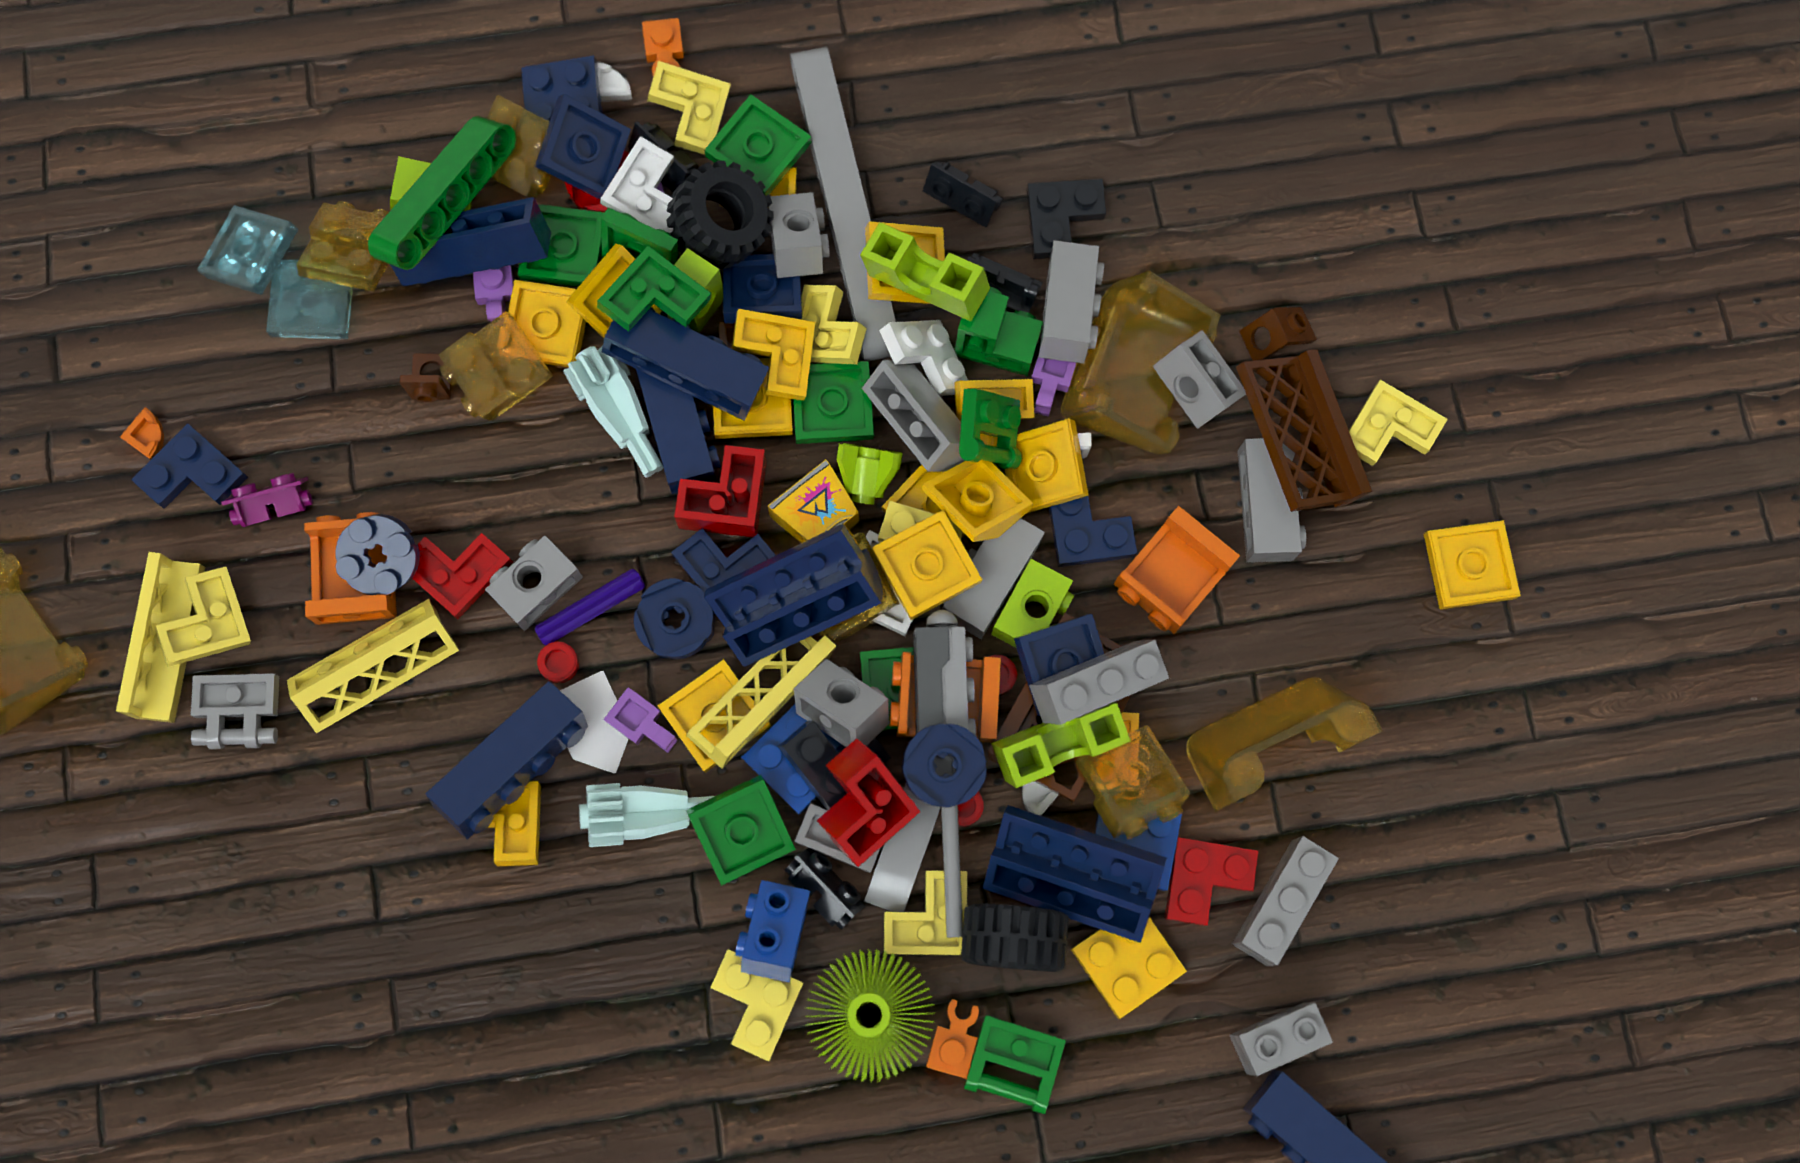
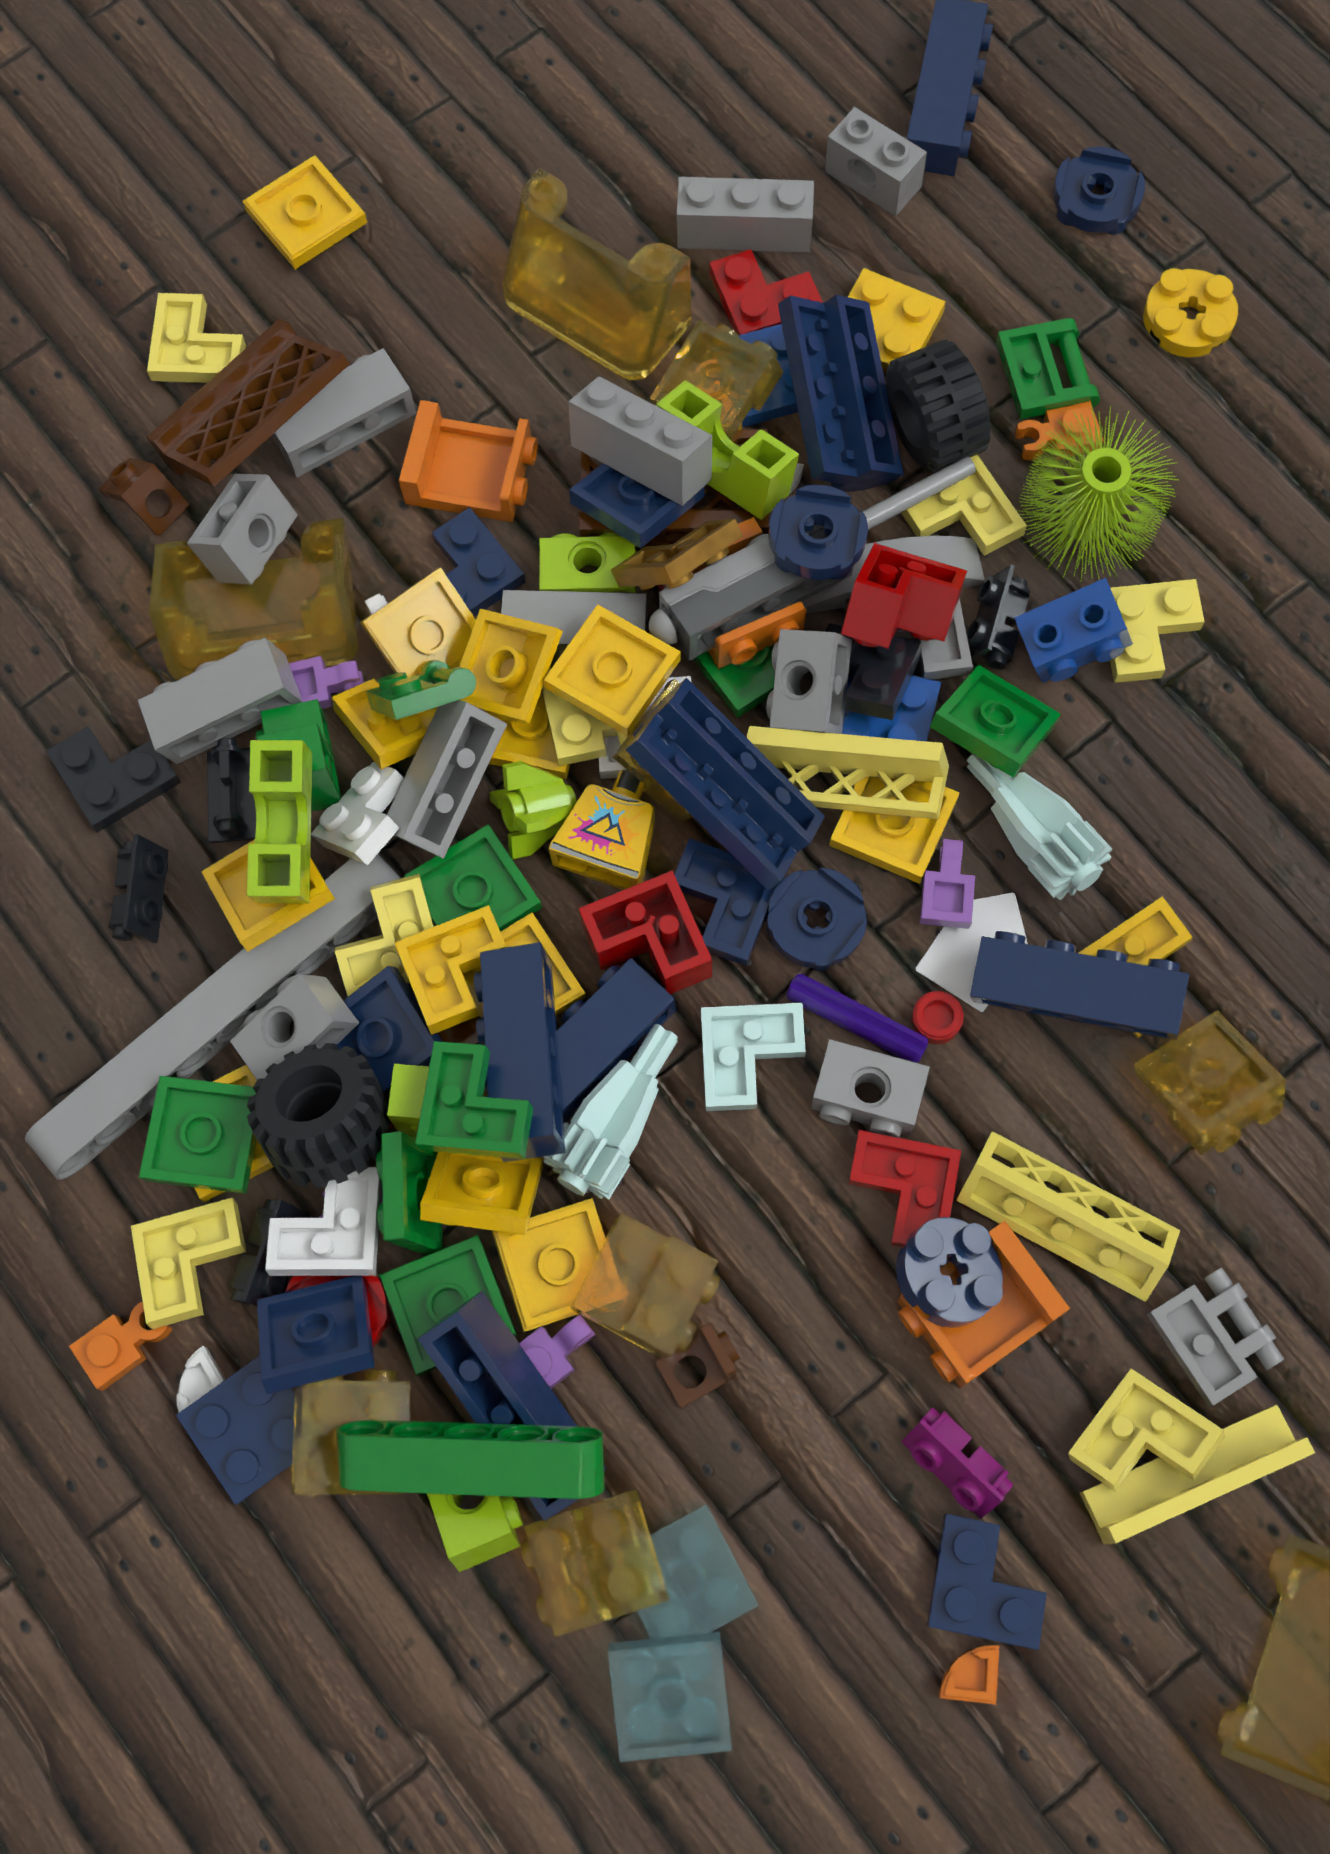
camera: 110 degrees left, 5 degrees down
none -> pearl gold plate [611,519,743,590]
none -> light aqua plate [701,1003,806,1111]
none -> clear yellow plate [1135,1010,1285,1155]

